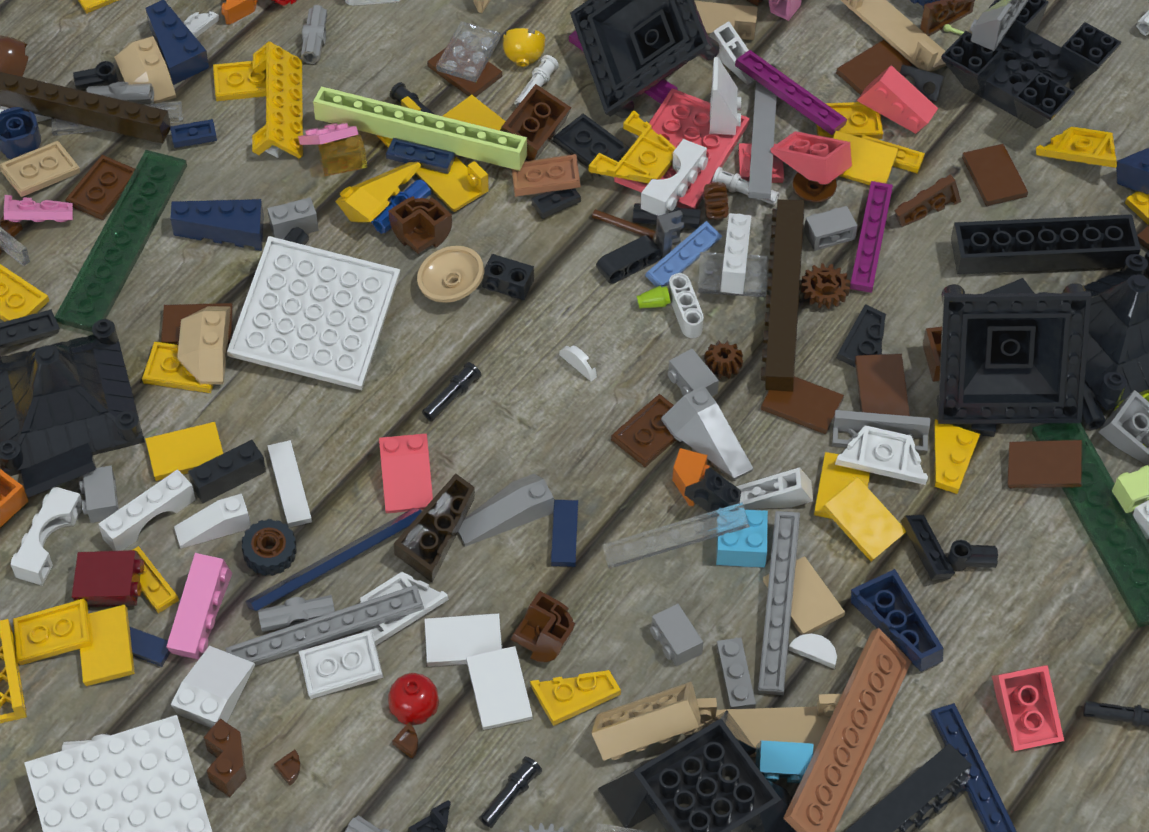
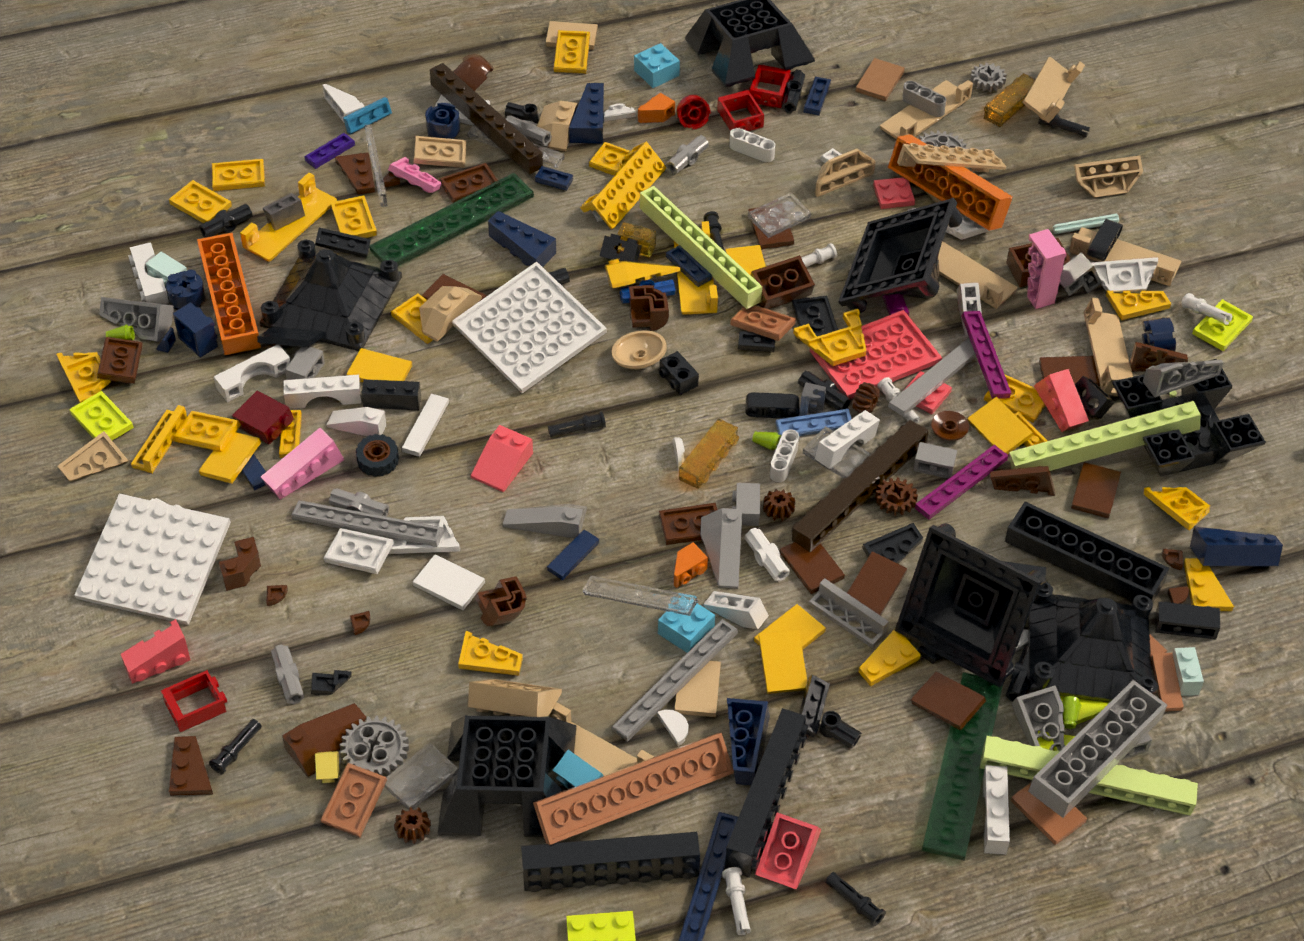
camera: 35 degrees right, 5 degrees down
white slope [171,646,255,728] -> none
dark blue tile [245,508,422,611] -> none
light grey brick [267,197,319,240] -> none
bright pink plate [298,123,358,145] -> none
red cylinder [388,673,439,725] -> none
dark brown wedge [394,473,475,583] -> none
white tile [466,646,533,730] -> none
black pin [479,756,542,828] -> none
yellow cylinder [503,28,546,67] -> none
reddish brown bar [592,209,656,240] -> none
white arch [641,139,708,216] -> none
light grey brick [650,604,703,667] -> none
black bracket [684,468,741,519] -> none
white slope [709,57,741,135] -> none
light grey plate [716,638,756,709] -> none
coral slope [771,131,852,184] -> none
white wing [835,425,928,485] -> none
none -> black brick [599,233,642,262]
none -> clear yellow brick [679,418,739,489]
none -> white pin [722,867,751,935]
none -> black brick [725,708,808,878]
none -> white piece [745,528,790,582]
none -> yellowish green brick [1009,401,1201,471]
none -> reddish brown tile [1162,548,1183,570]

